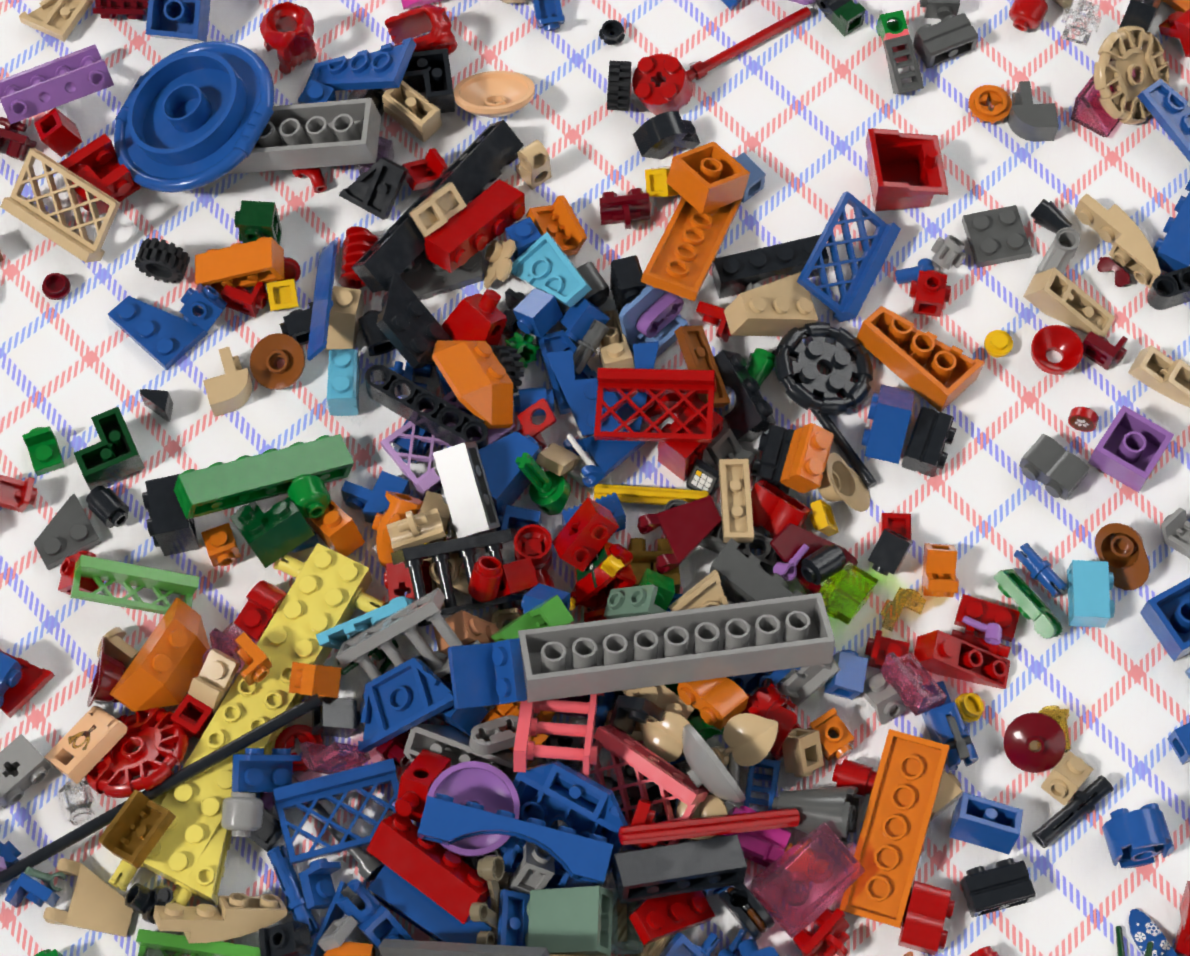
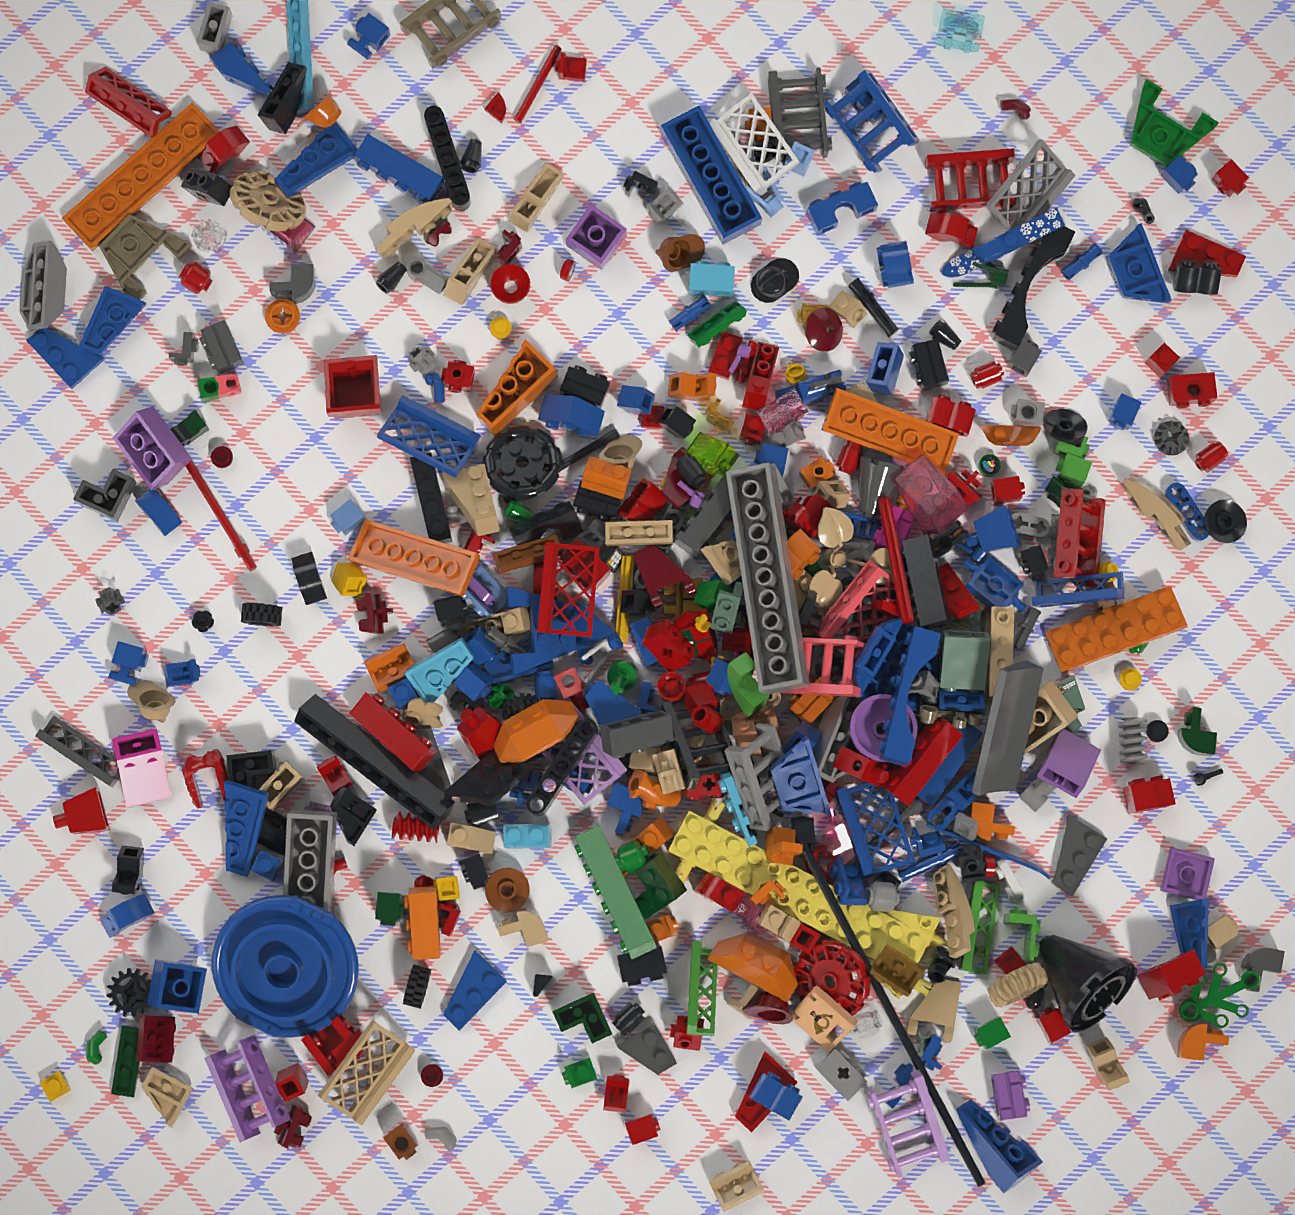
camera: 95 degrees left, 15 degrees up
blue brick [179,283,227,332] -> none
red piece [260,1,317,74] -> none
blue piece [307,239,338,361] -> none
tan slope [409,182,467,237] -> none
blue bracket [448,638,527,709] -> none
light nougat dish [453,71,535,118] -> none
light grey beam [469,715,518,755] -> none
tan leg [515,140,552,190] -> none
tan tile [536,443,581,476] -> none
red brick [632,54,693,115] -> none
orange brick [666,141,750,215] -> none
light grey dish [682,723,746,803] -> none
yellow plate [810,499,839,537] -> none
dark grey slope [883,34,924,94] -> none
dark grey plate [962,205,1032,268] -> none
dark grey brick [1019,434,1090,500] -> none
none -> dark red plate [211,446,233,468]
none -> blue brick [617,385,655,415]
none -> black brick [620,590,655,616]
none -> black piece [751,258,799,303]
none -> black cone [929,319,962,350]

